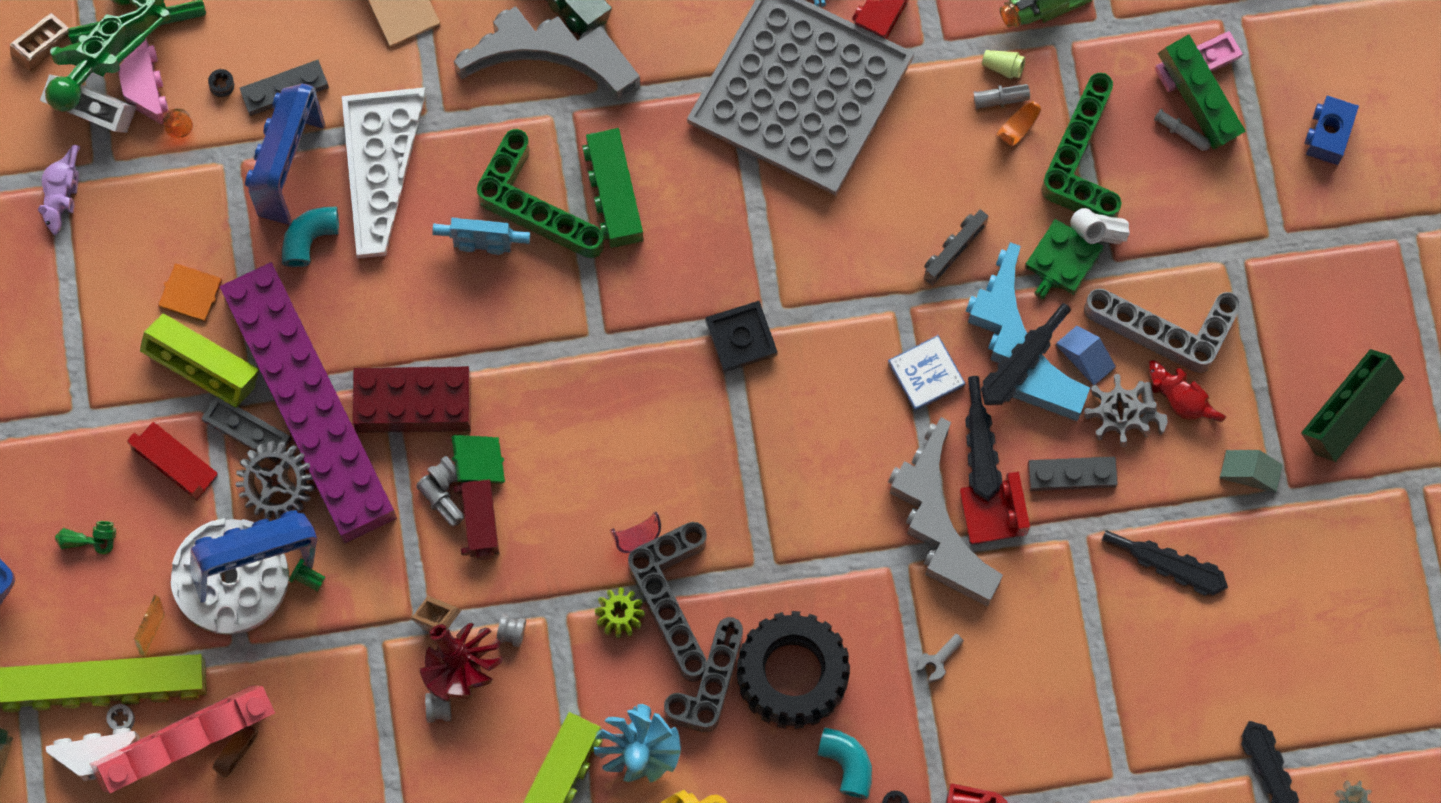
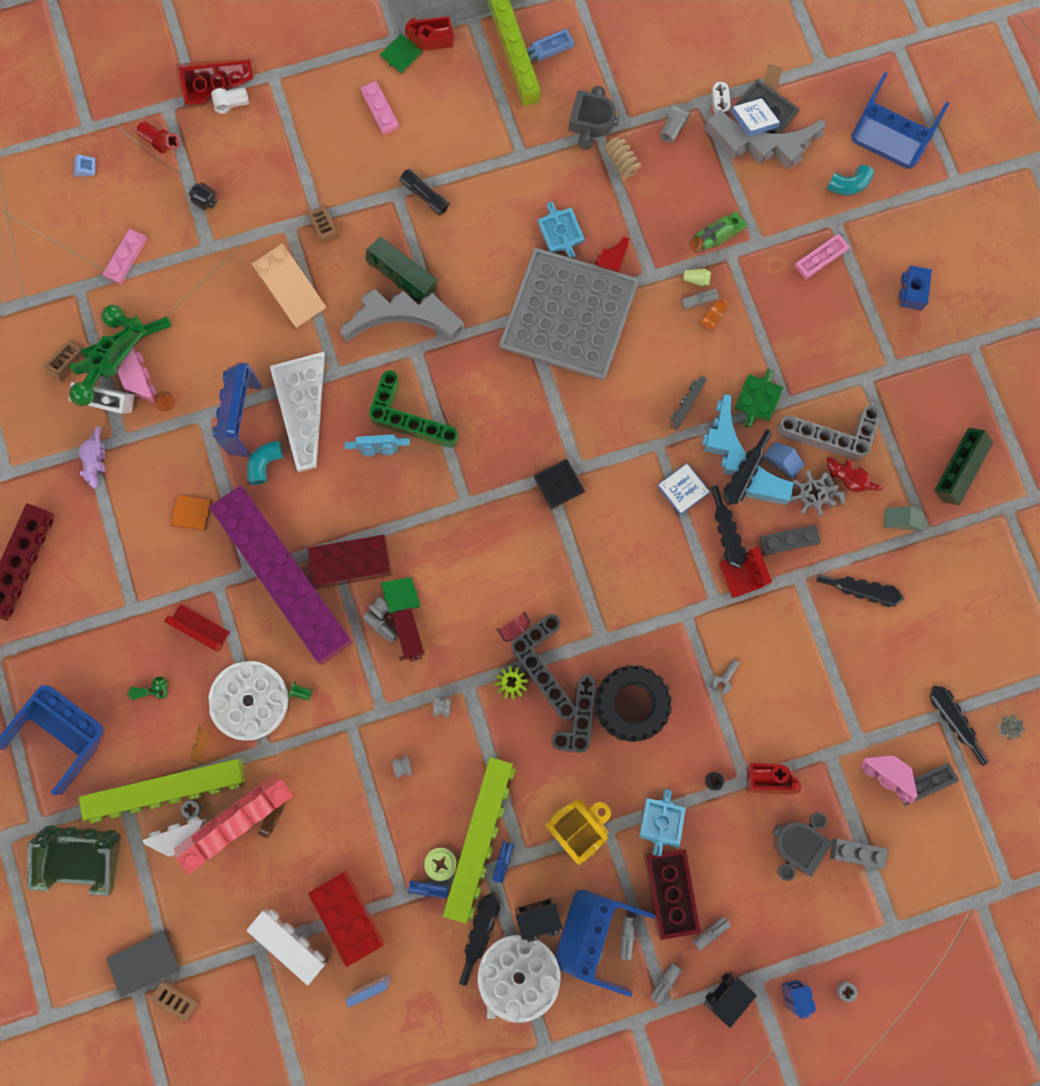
camera: 10 degrees left, 5 degrees up
lime brick [140,313,260,408] -> none
blue windscreen [190,510,317,603] -> none
dark grey plate [201,396,291,463] -> none
black bush [208,69,234,97] -> none
light grey gear [236,441,314,519] -> none
dark grey plate [239,59,329,116] -> none
medium nougat slope [411,596,461,632] -> none
dark red piece [420,623,503,702] -> none
green brick [582,128,644,248] -> none
medium azure piece [594,704,681,782] -> none
teal cylinder [818,727,872,799] -> none
light grey arch [888,417,1003,607] -> none
green beam [1041,72,1122,218] -> none
white piece [1070,208,1130,244] -> none
light grey piece [1154,109,1211,151] -> none
green brick [1157,34,1246,150] -> none

